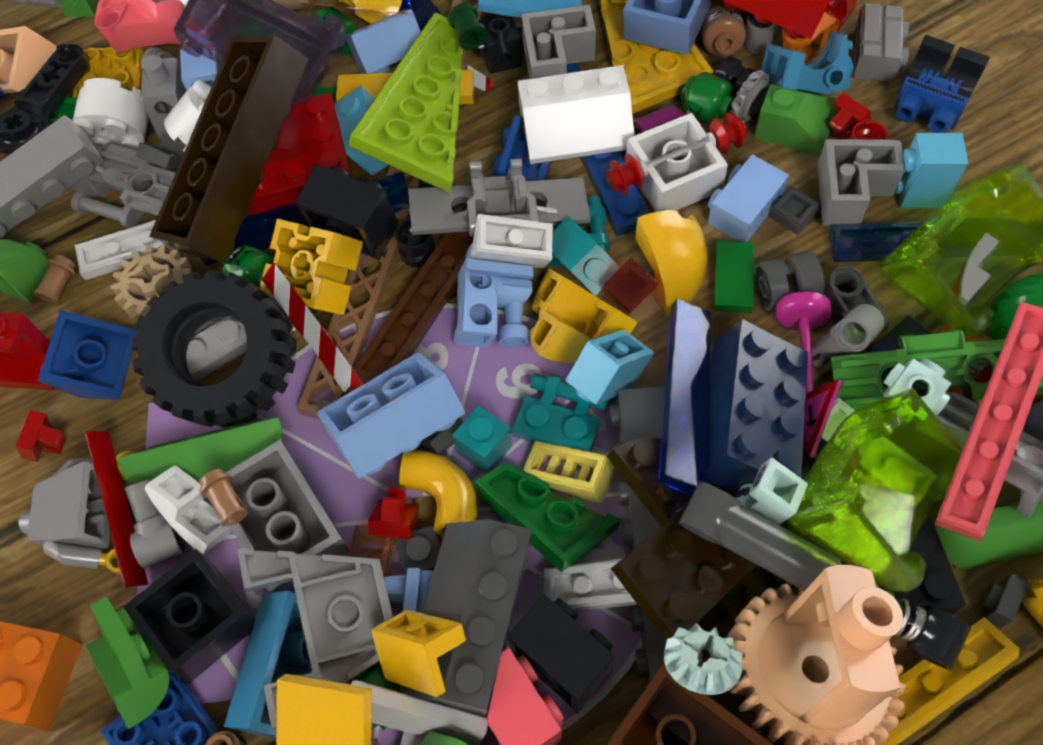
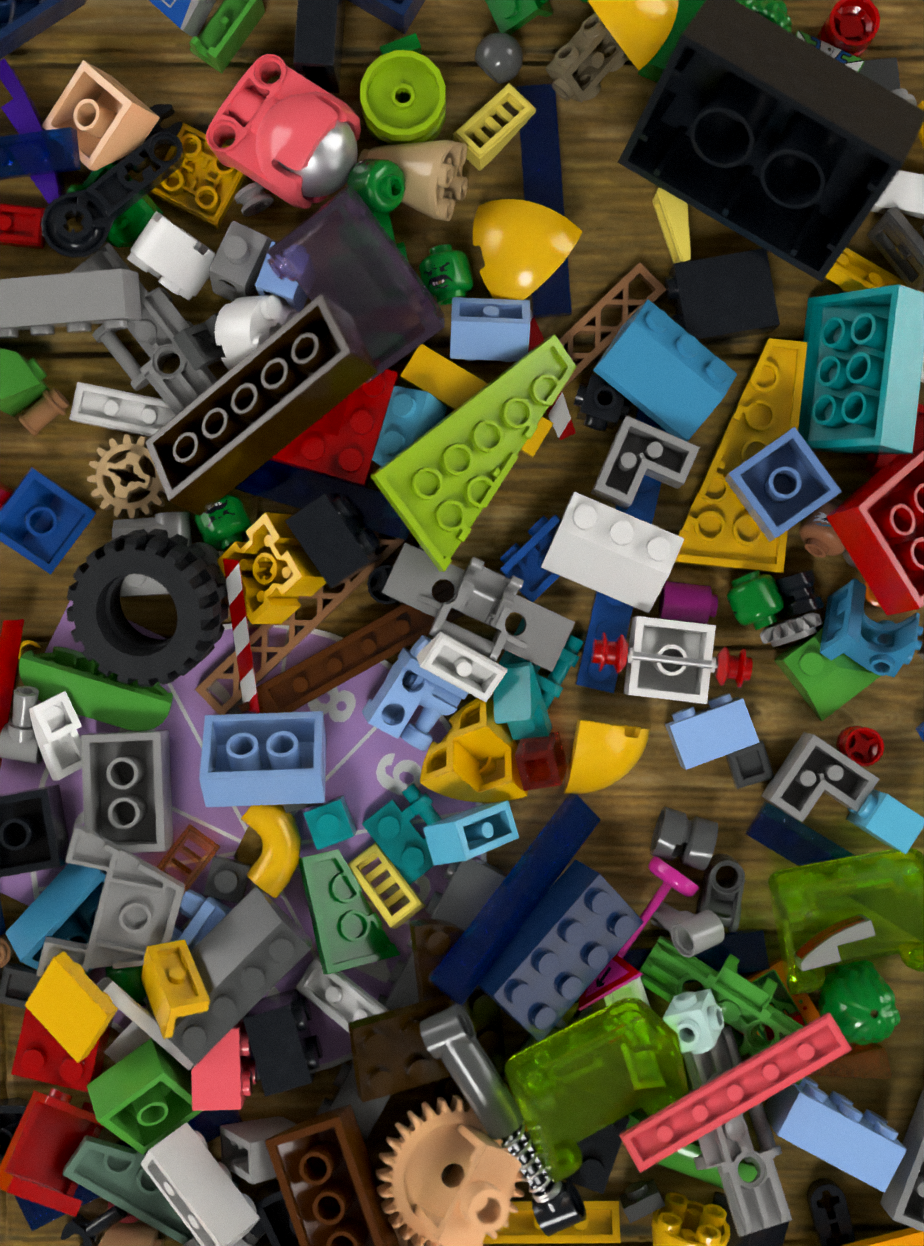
camera: 20 degrees right, 25 degrees up
medium nougat pin [199,469,248,527] -> none
sticker [301,3,413,14] -> none
red tile [368,486,419,540] -> none
dark green bush [448,2,488,50] -> none
light aqua gear [664,623,743,695] -> none
green tile [713,240,754,314] -> none
light aqua leg [735,457,808,525] -> none
red tile [829,92,872,139] -> none

